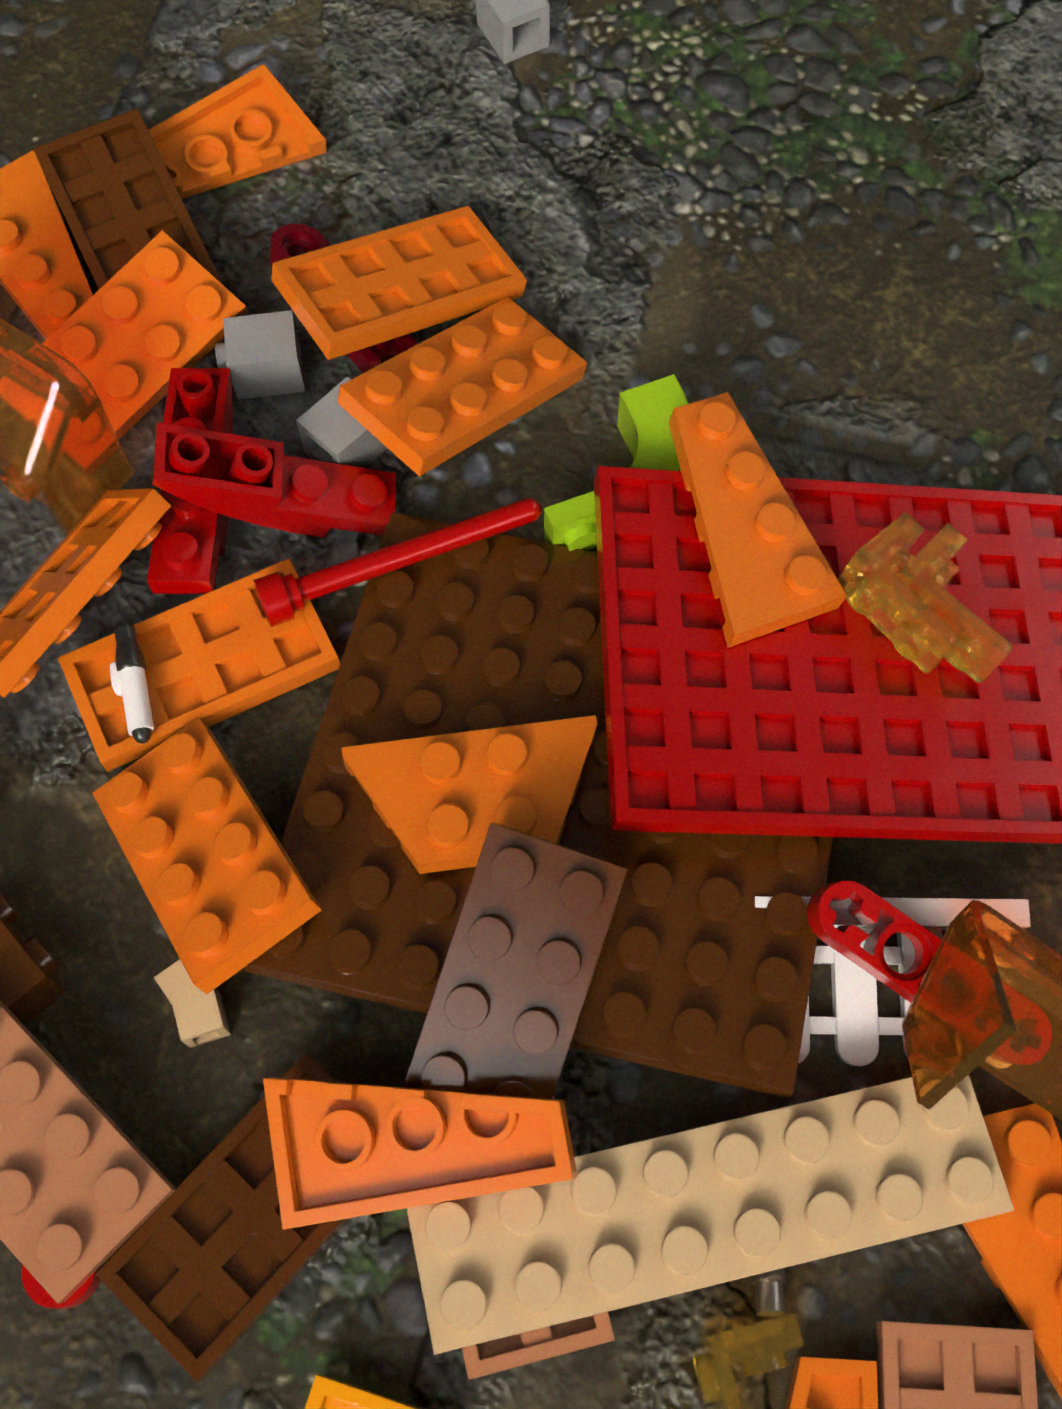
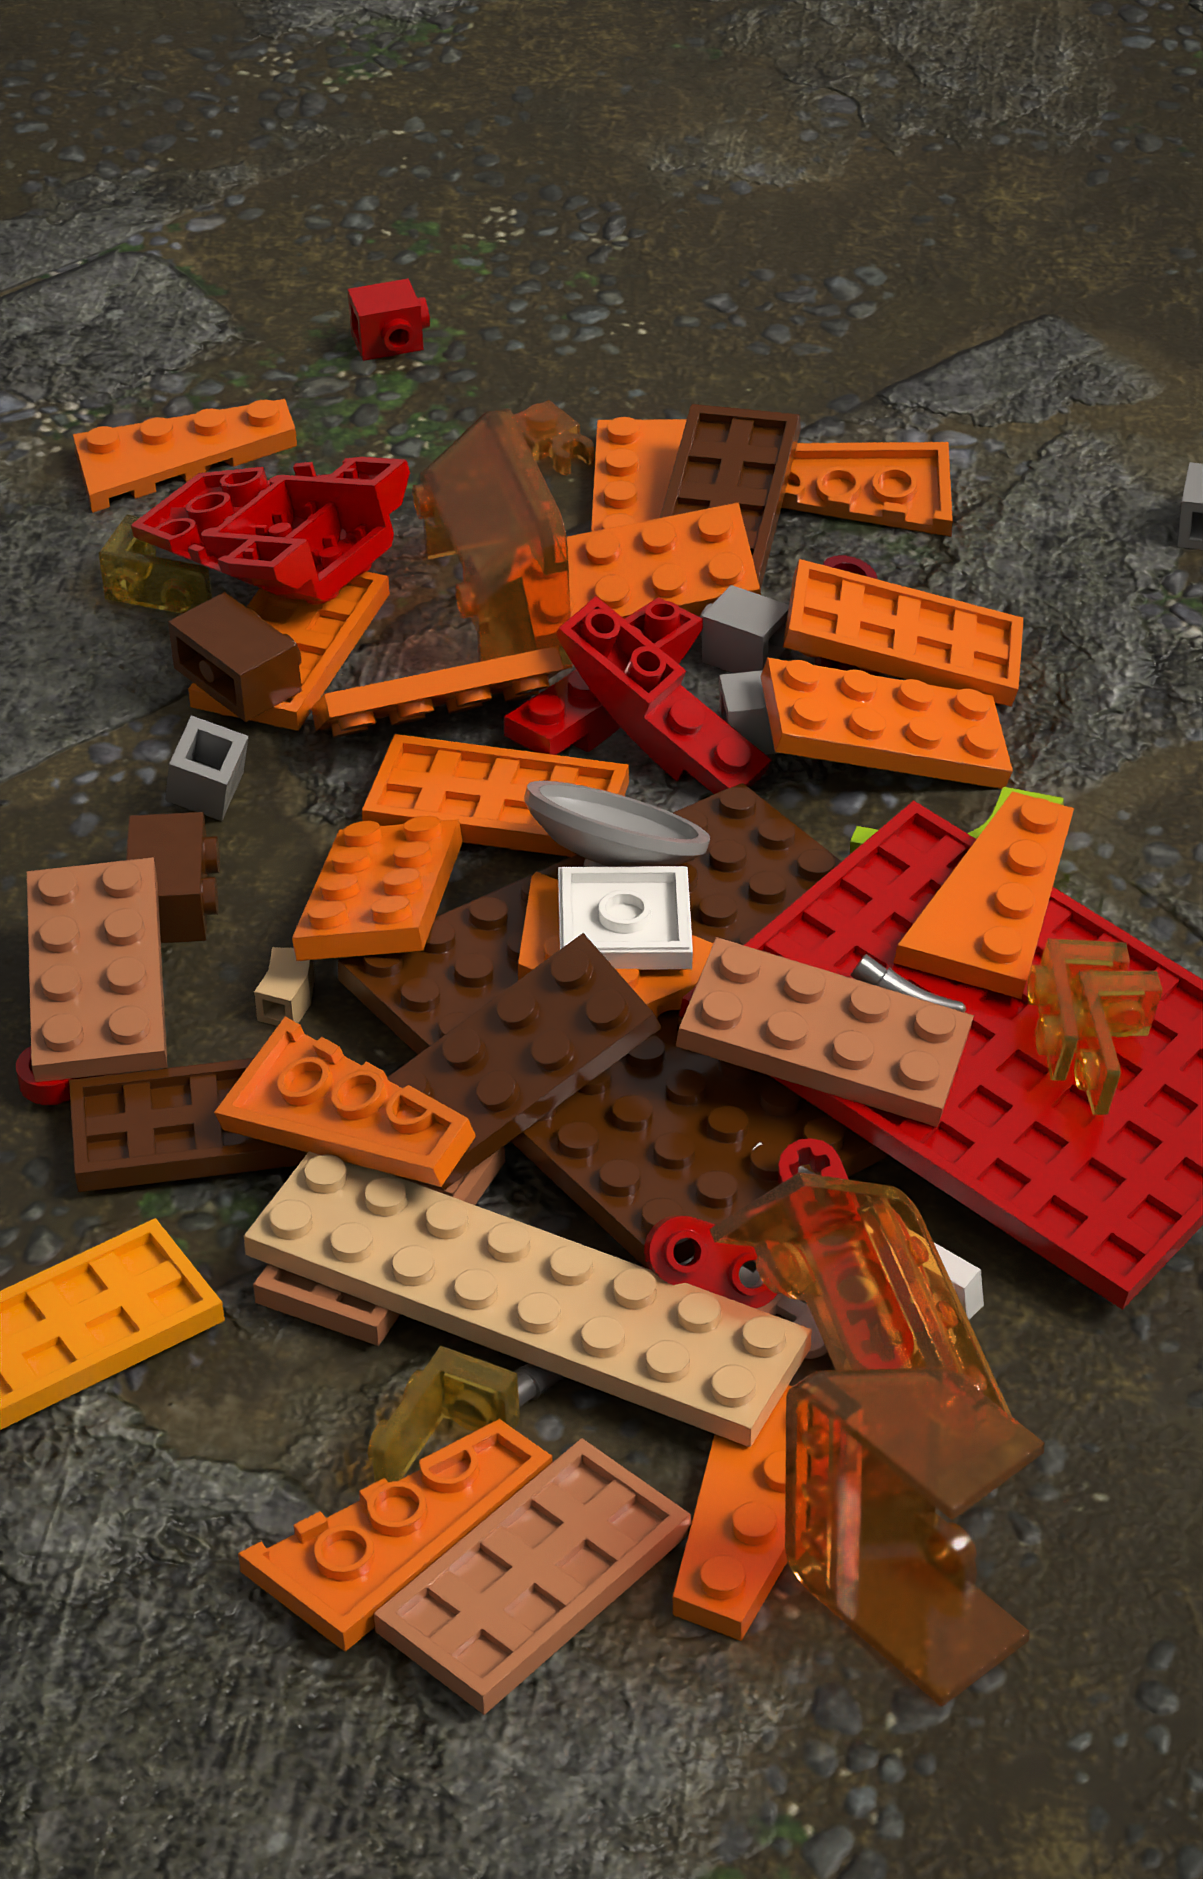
camera: 40 degrees right, 25 degrees down
piece [110,625,154,743] -> none
red piece [253,498,542,627] -> none
none -> light grey dish [524,781,710,867]
none -> white tile [558,866,693,970]
none -> red plate [644,1215,784,1308]
none -> nougat plate [676,937,974,1127]
none -> flat silver helmet [850,954,966,1013]

